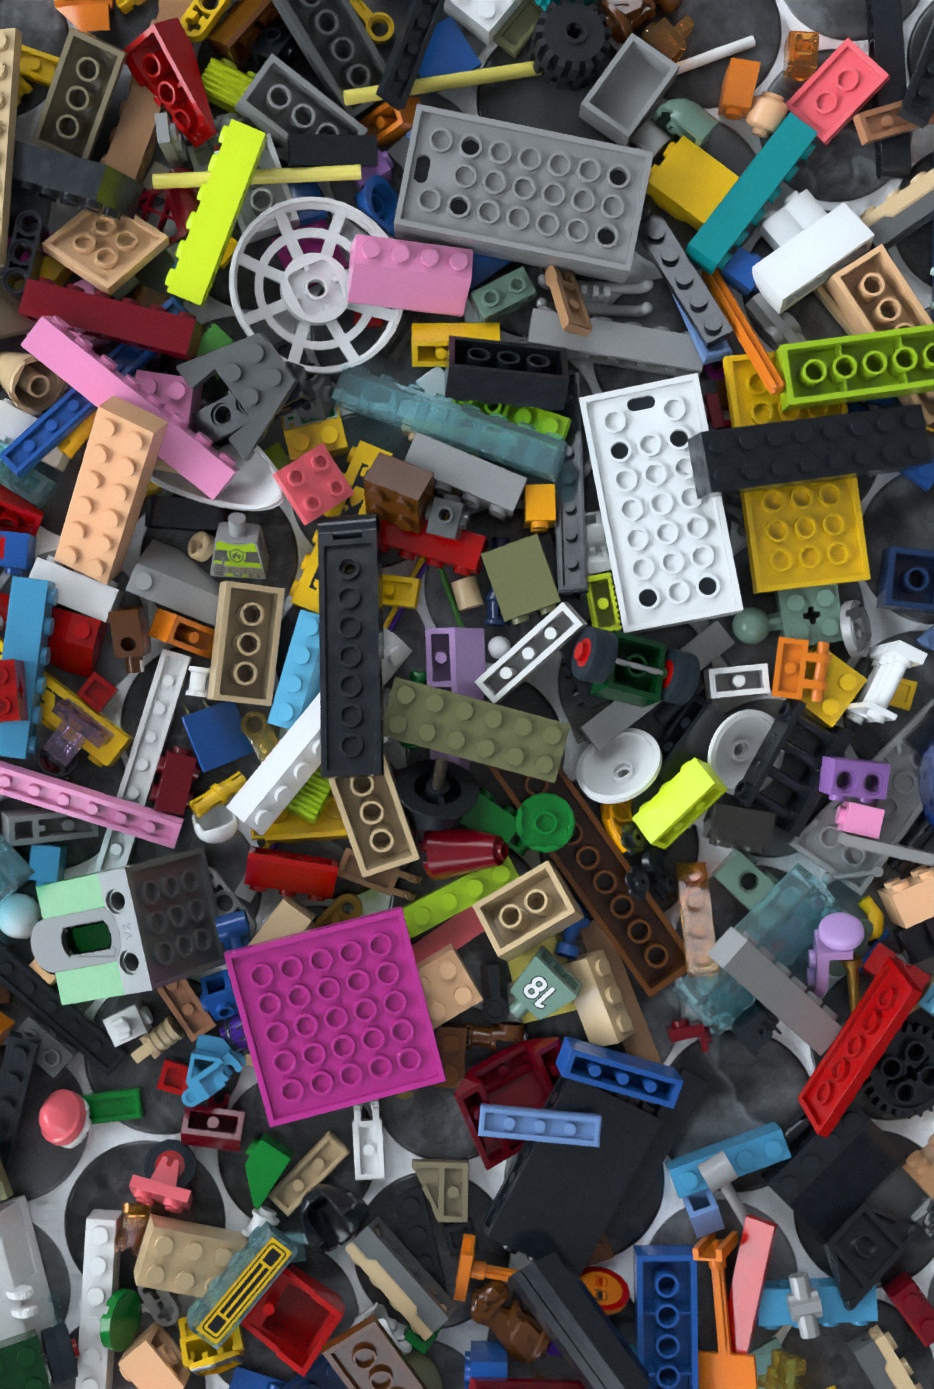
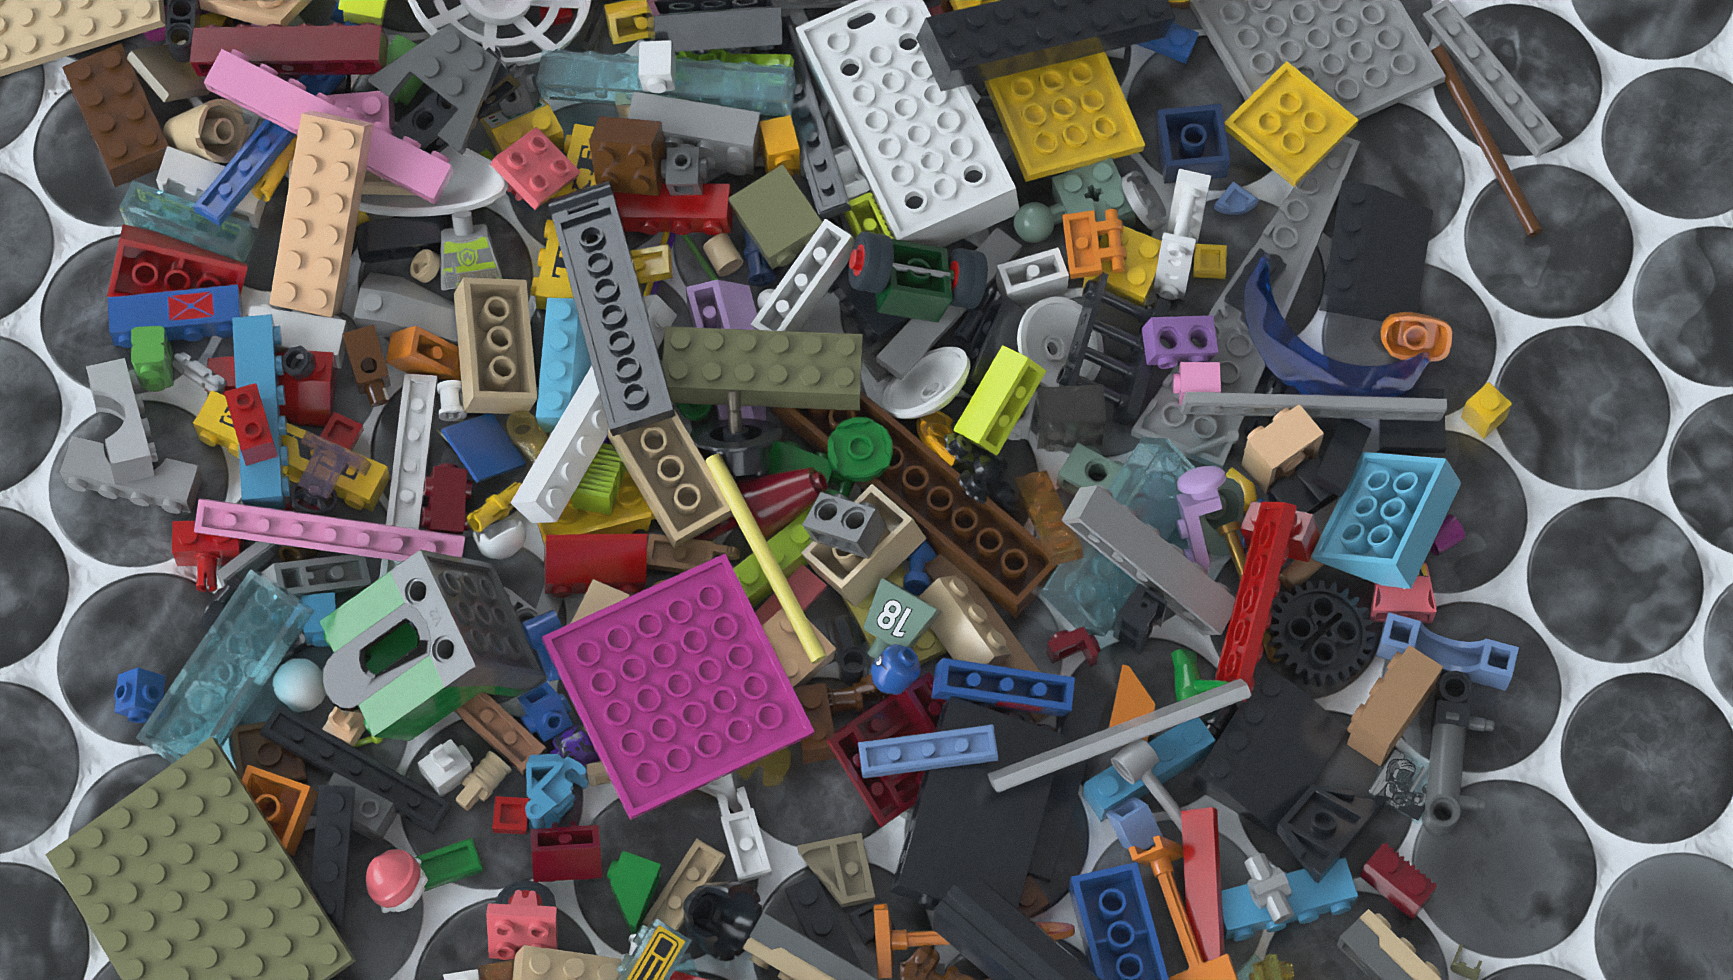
camera: 15 degrees left, 20 degrees down
none -> black tile [282,345,316,380]
none -> white brick [638,40,676,93]
none -> light yellow piece [705,453,827,664]
none -> dark grey brick [802,492,887,559]
none -> blue head [871,644,921,695]
none -> light grey tile [988,678,1251,792]
none -> orange slope [1109,664,1156,742]
none -> green piece [1171,649,1228,702]

